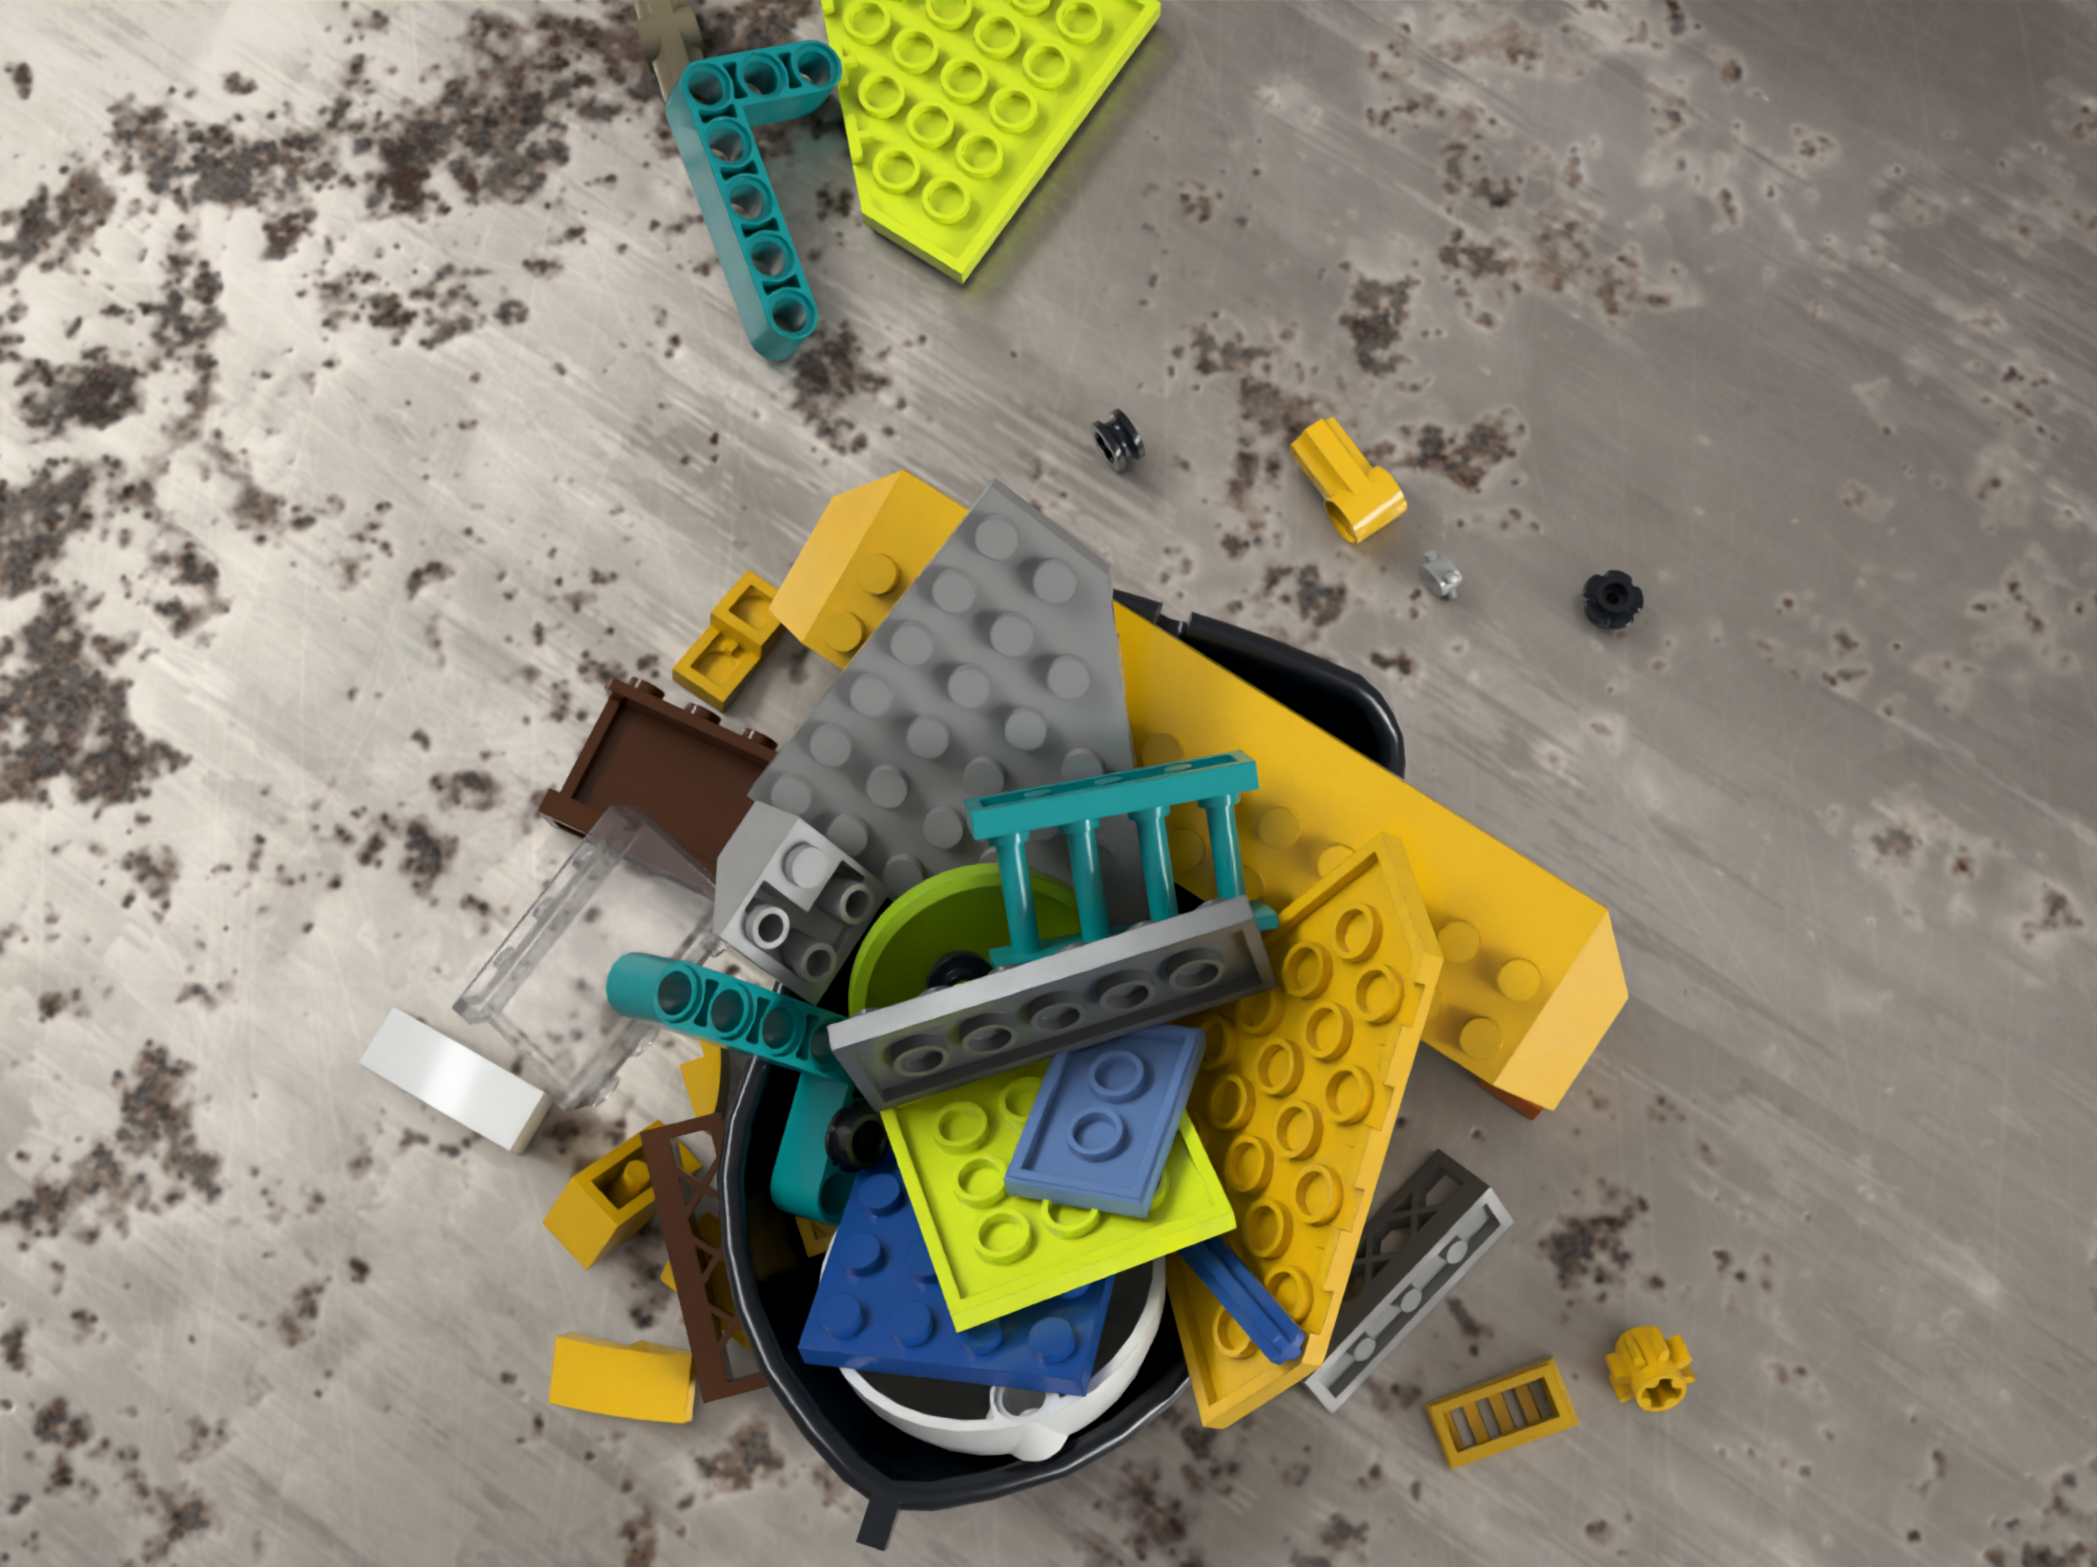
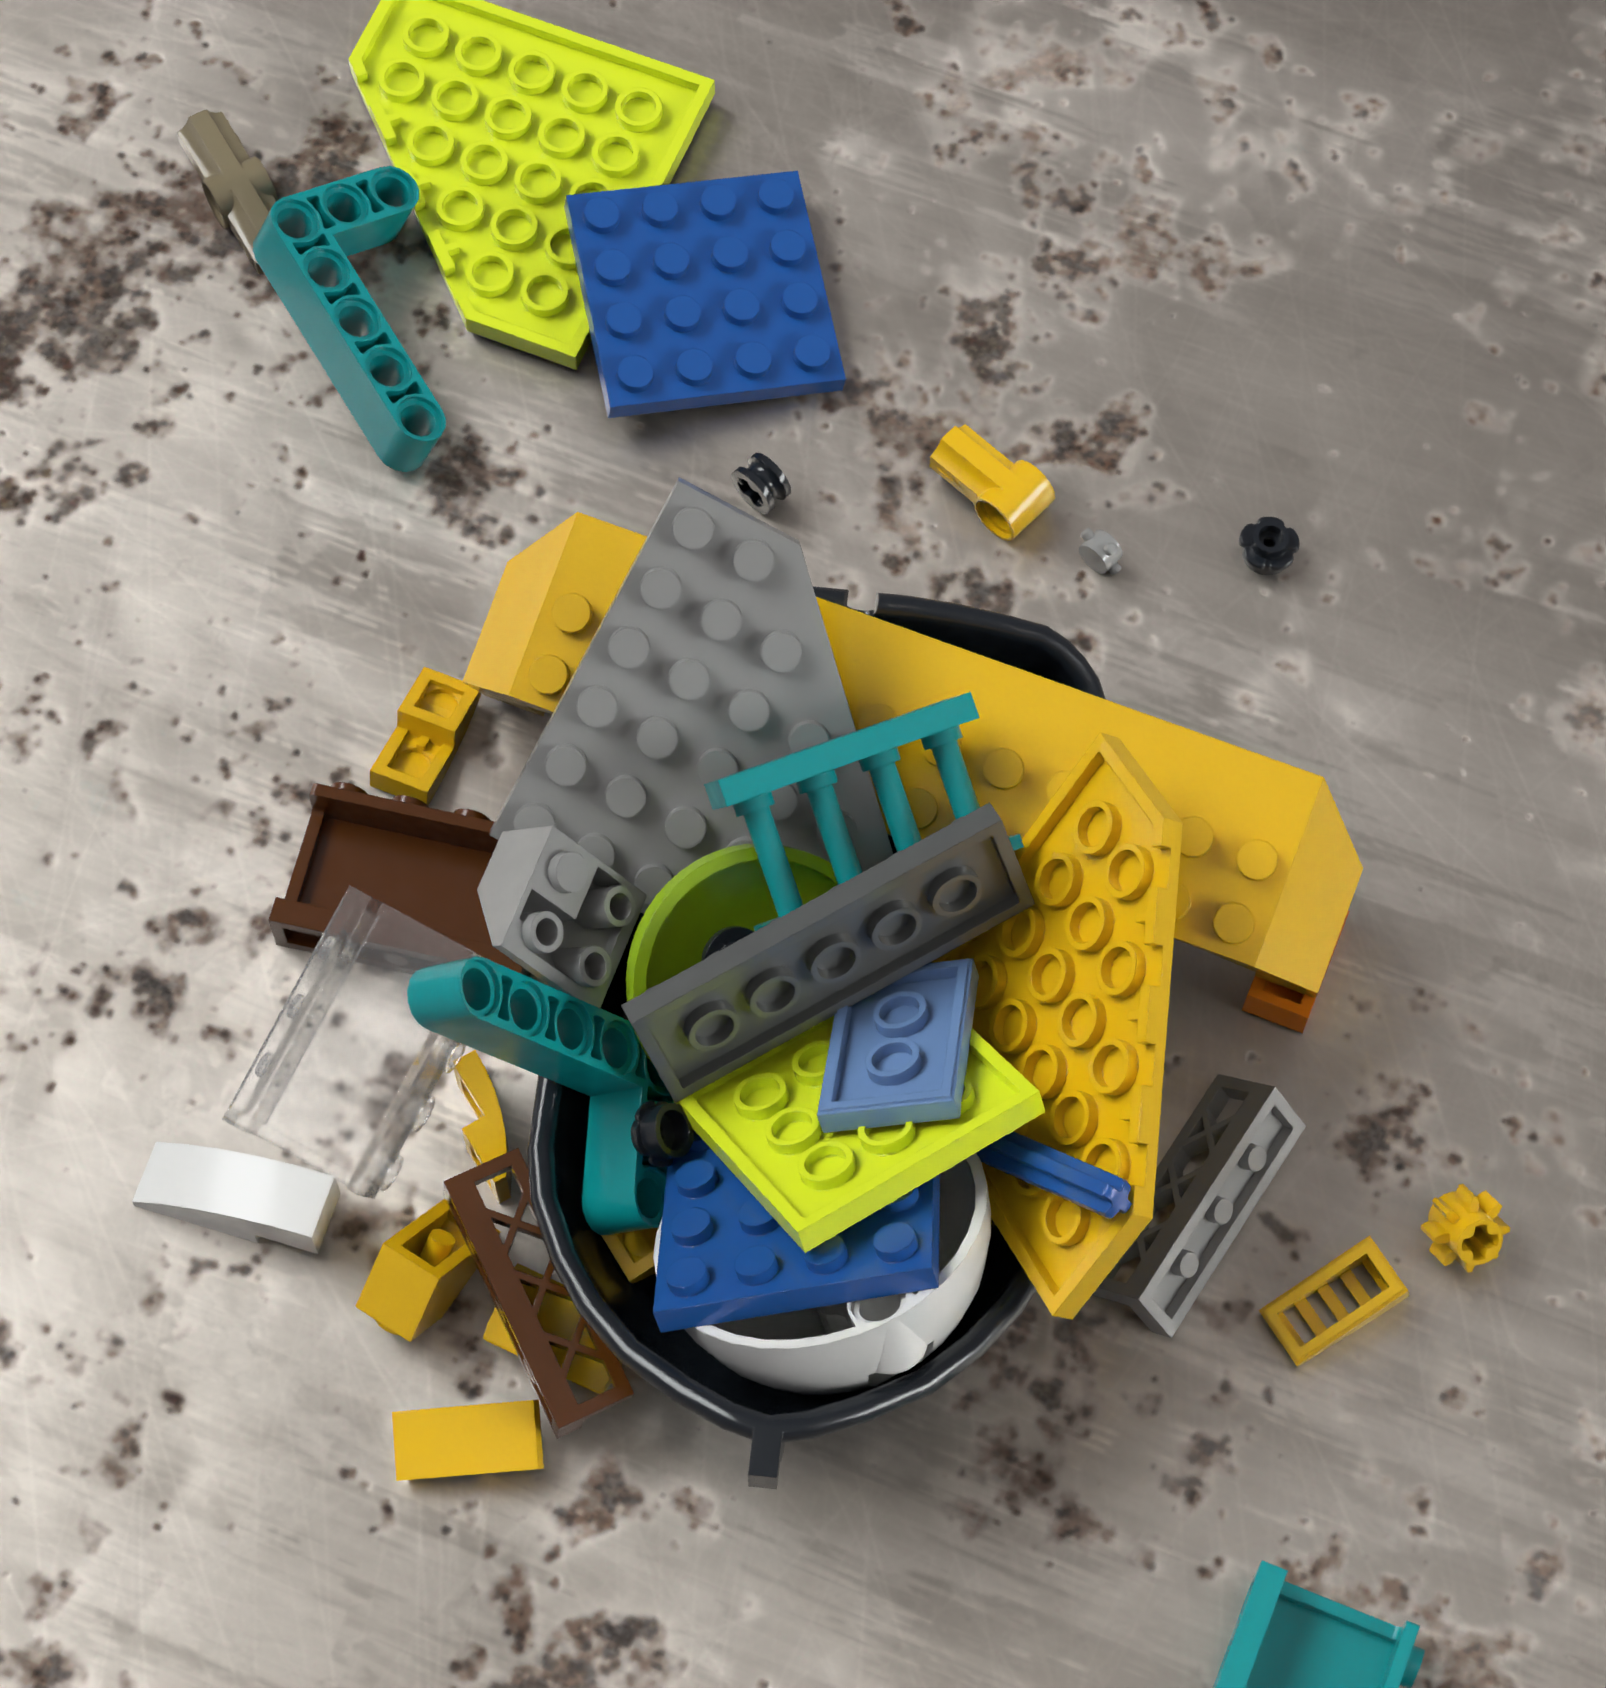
camera: 15 degrees left, 10 degrees down
none -> blue plate [564,171,846,418]

